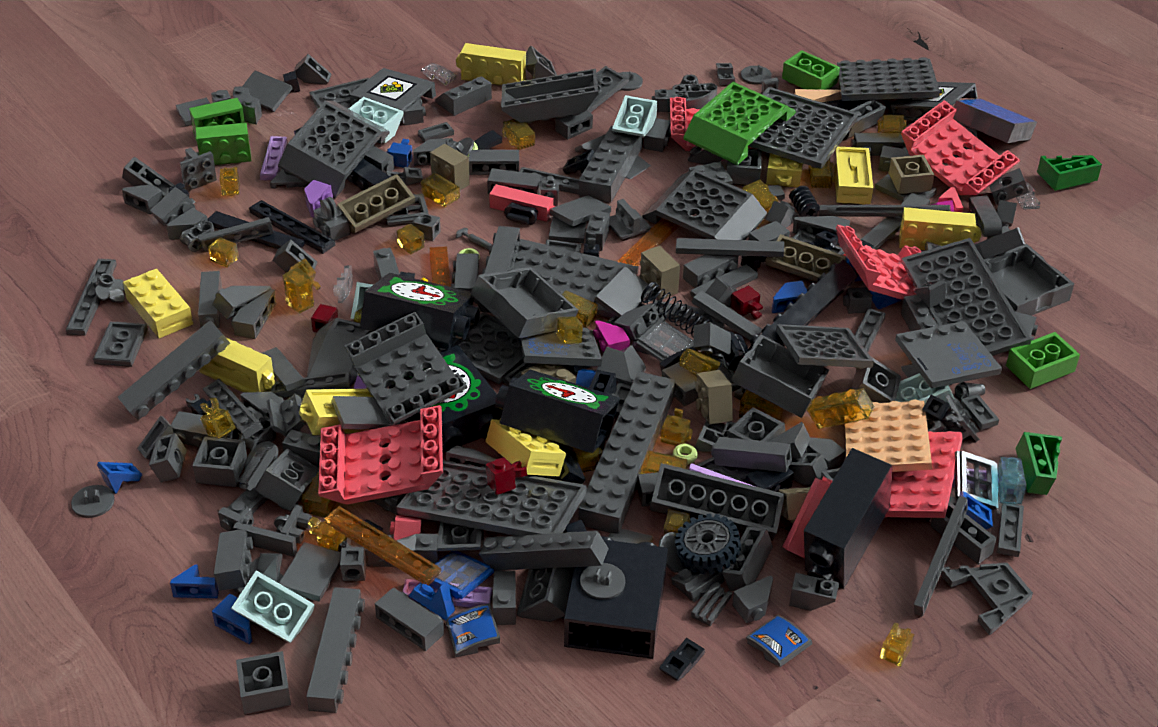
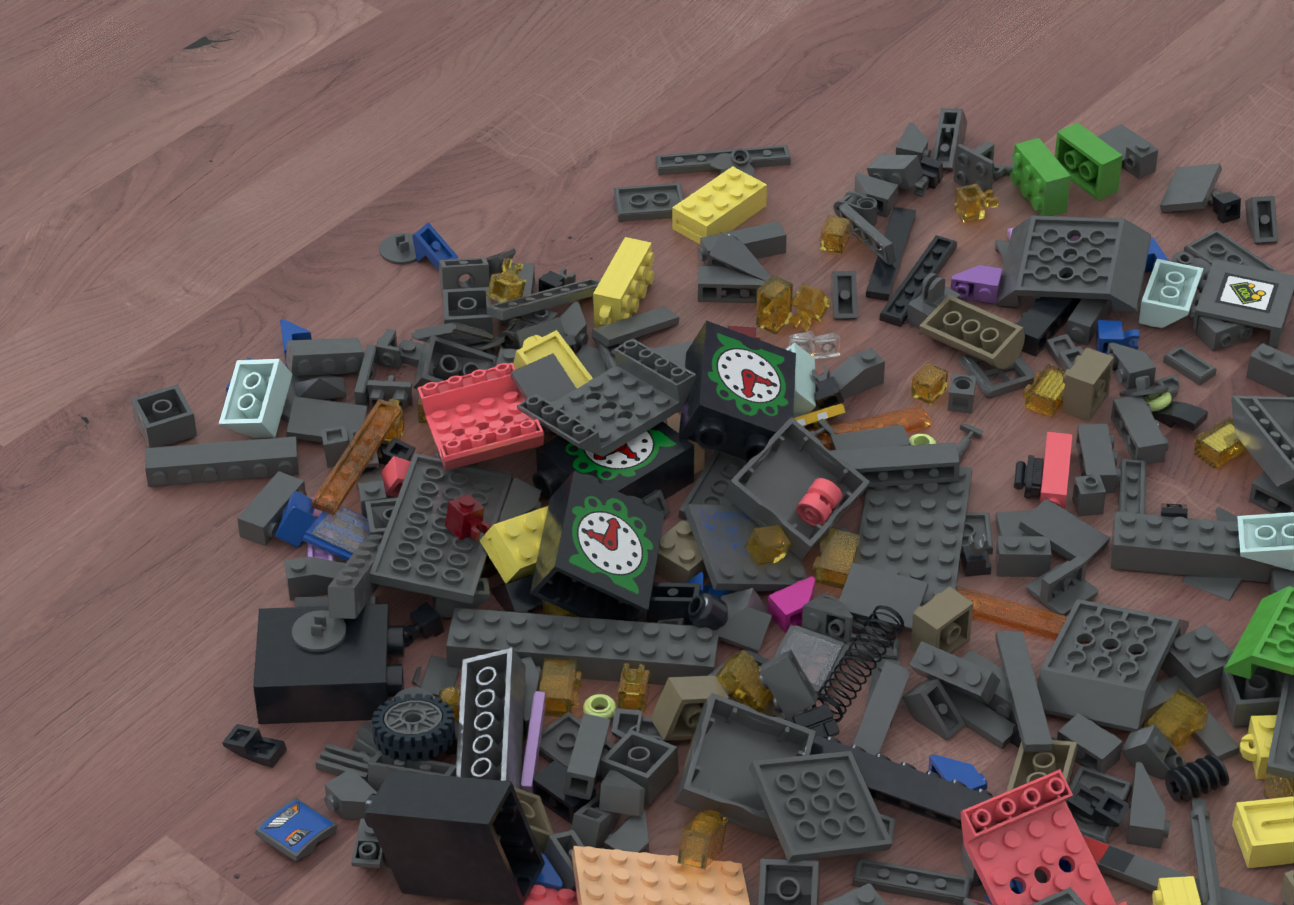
camera: 80 degrees right, 0 degrees up
dark grey brick [118,320,230,420] -> none
dark grey brick [233,86,262,124] -> none
slope [446,603,500,657] -> none
dark red brick [730,285,763,319] -> none
none -> black head [688,593,728,630]
none -> coral wheel [796,478,843,527]
none -> dark grey brick [910,641,1001,705]

